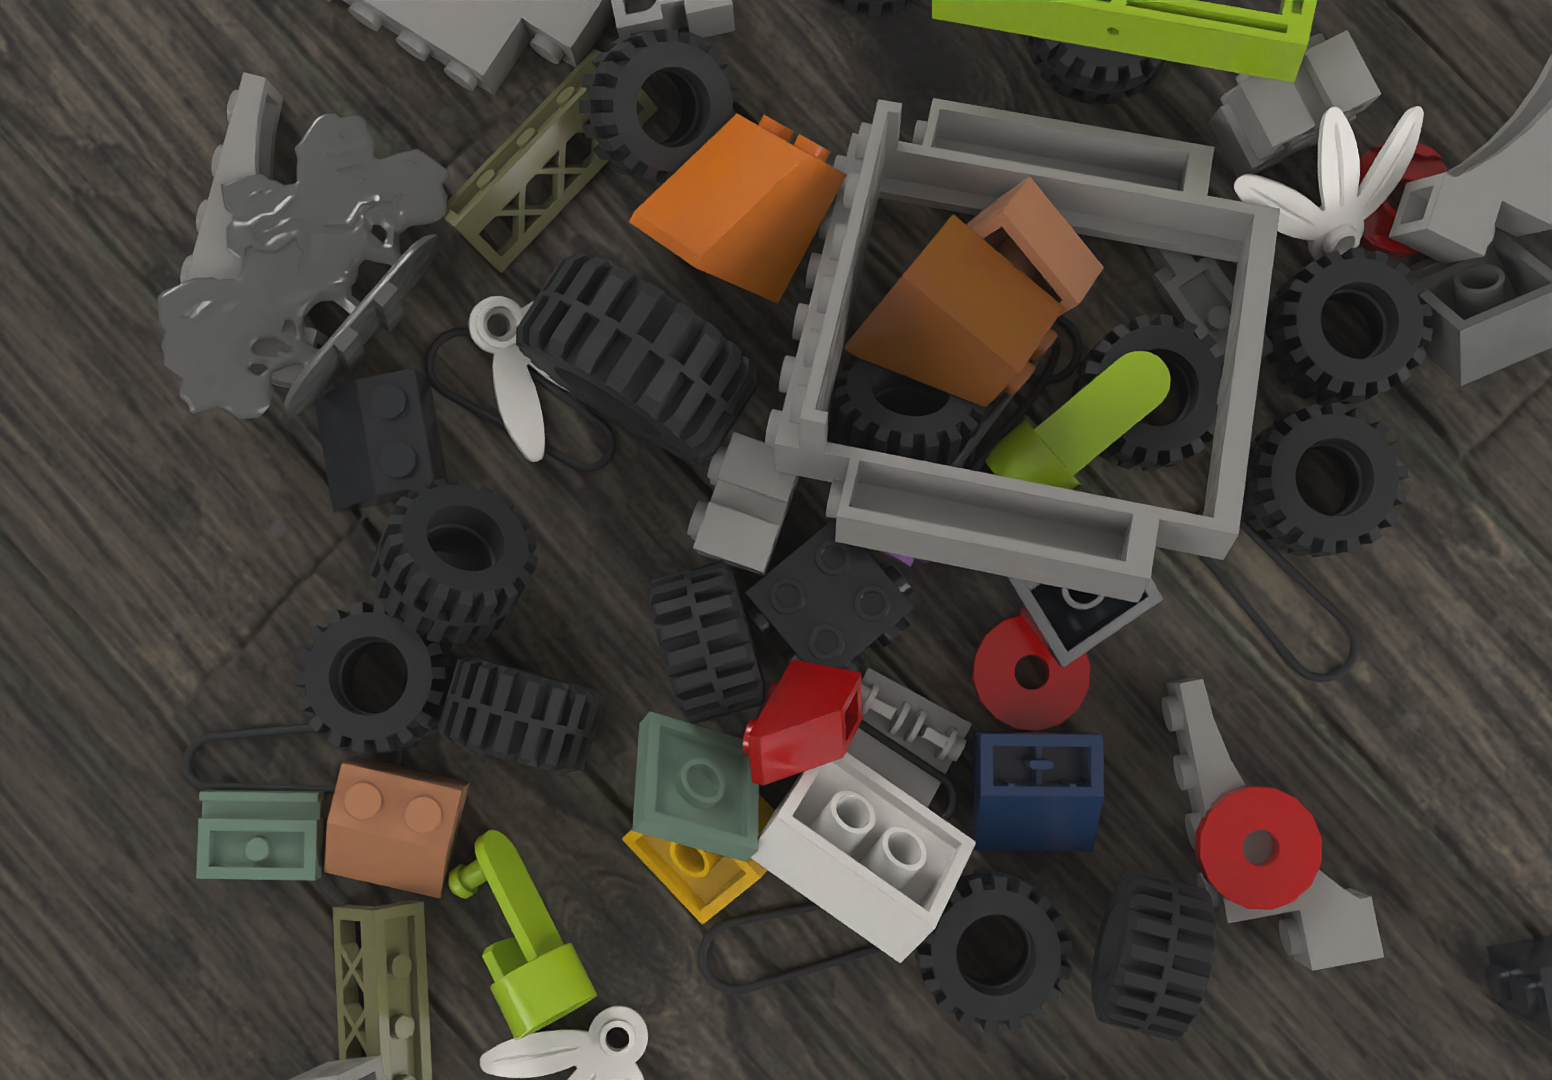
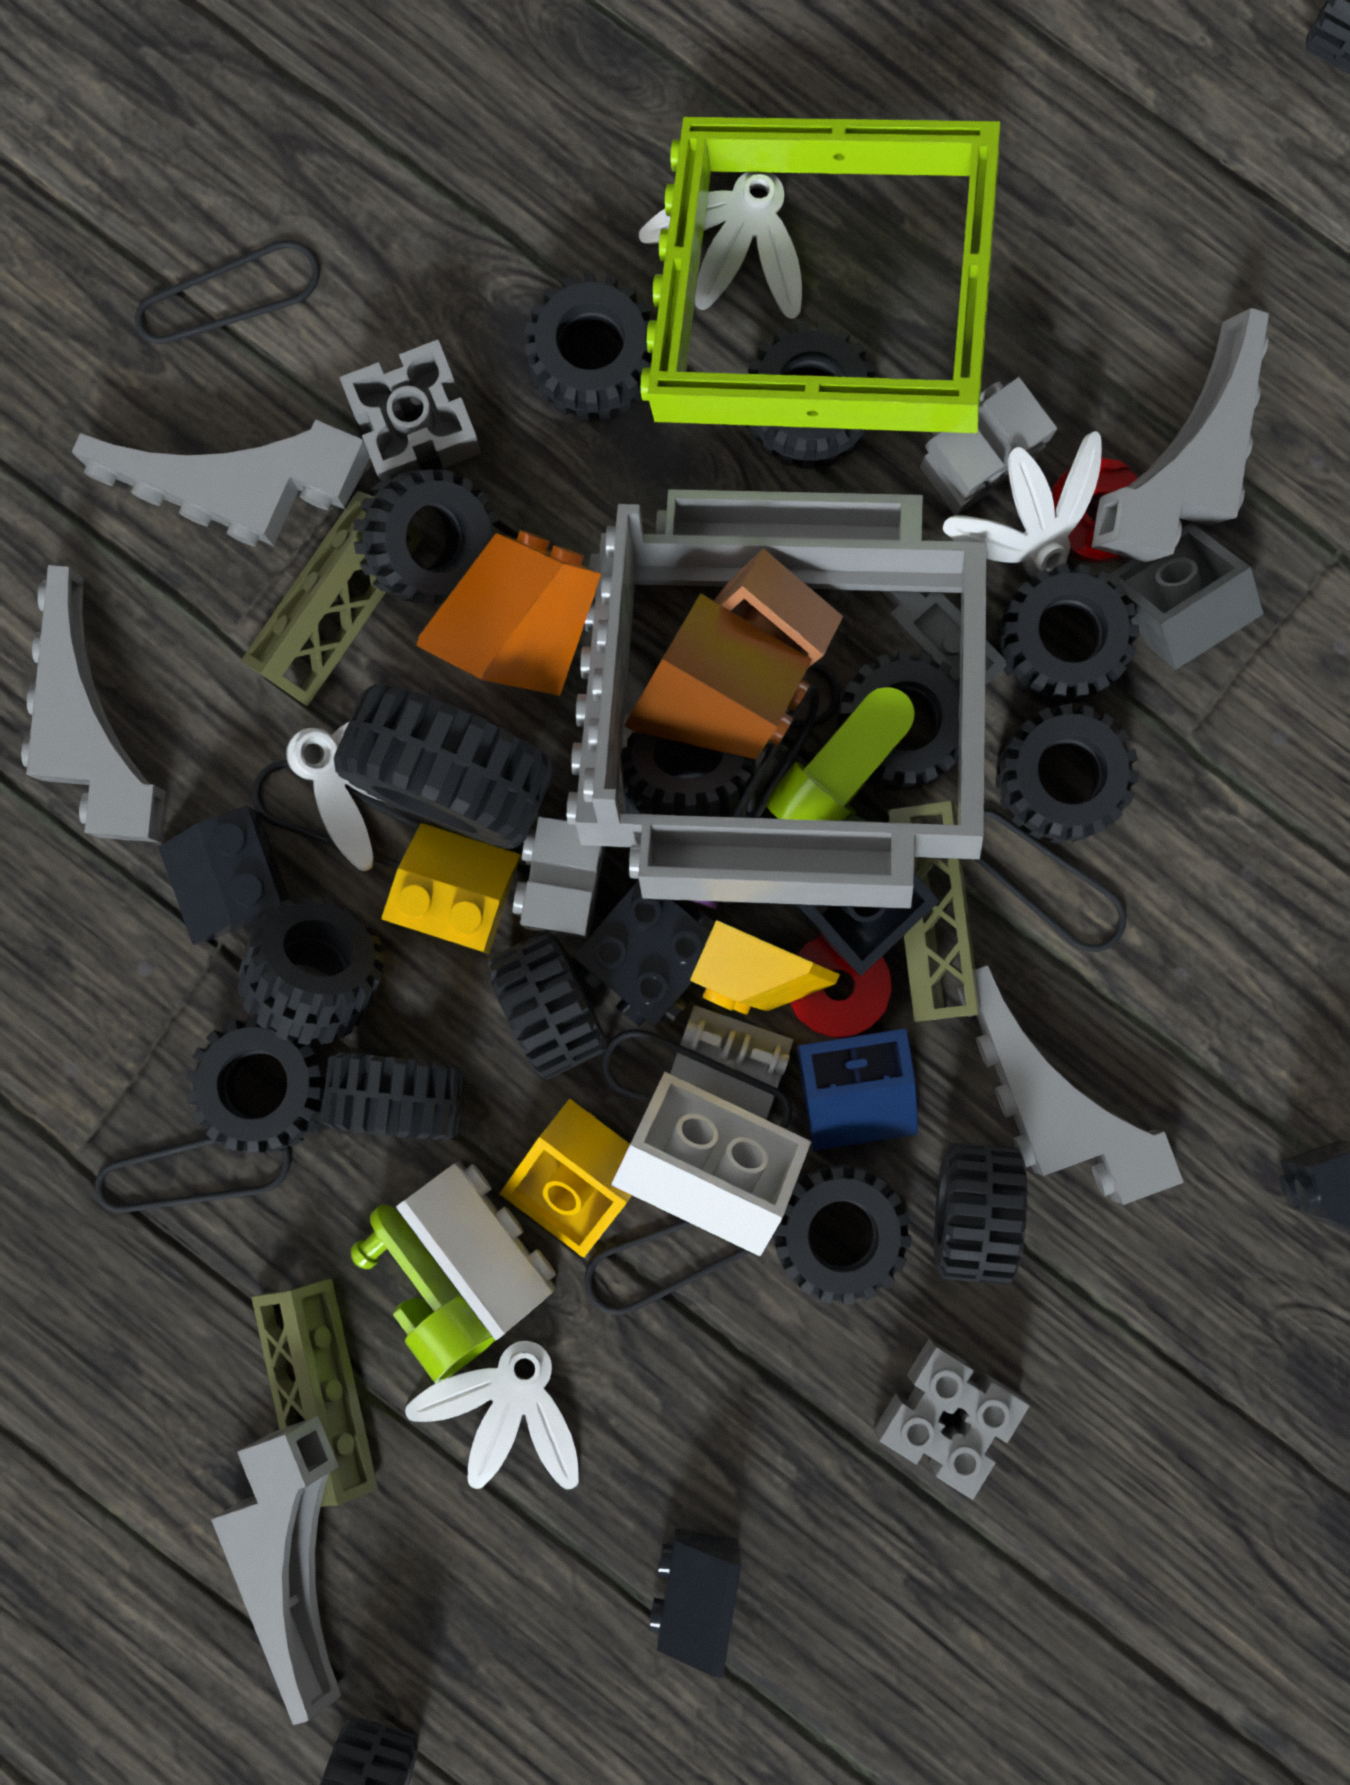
camera: 15 degrees left, 0 degrees up
dark grey plant [158,113,449,419] -> none
sand green plate [196,790,324,881] -> none
nougat slope [324,756,470,898] -> none
sand green plate [632,711,759,862] -> none
red slope [743,659,863,785] -> none
red tile [1195,785,1322,910] -> none
none -> yellow slope [381,823,521,954]
none -> white slope [396,1161,556,1340]
none -> yellow slope [690,920,840,1015]
none -> olive fence [888,801,981,1022]

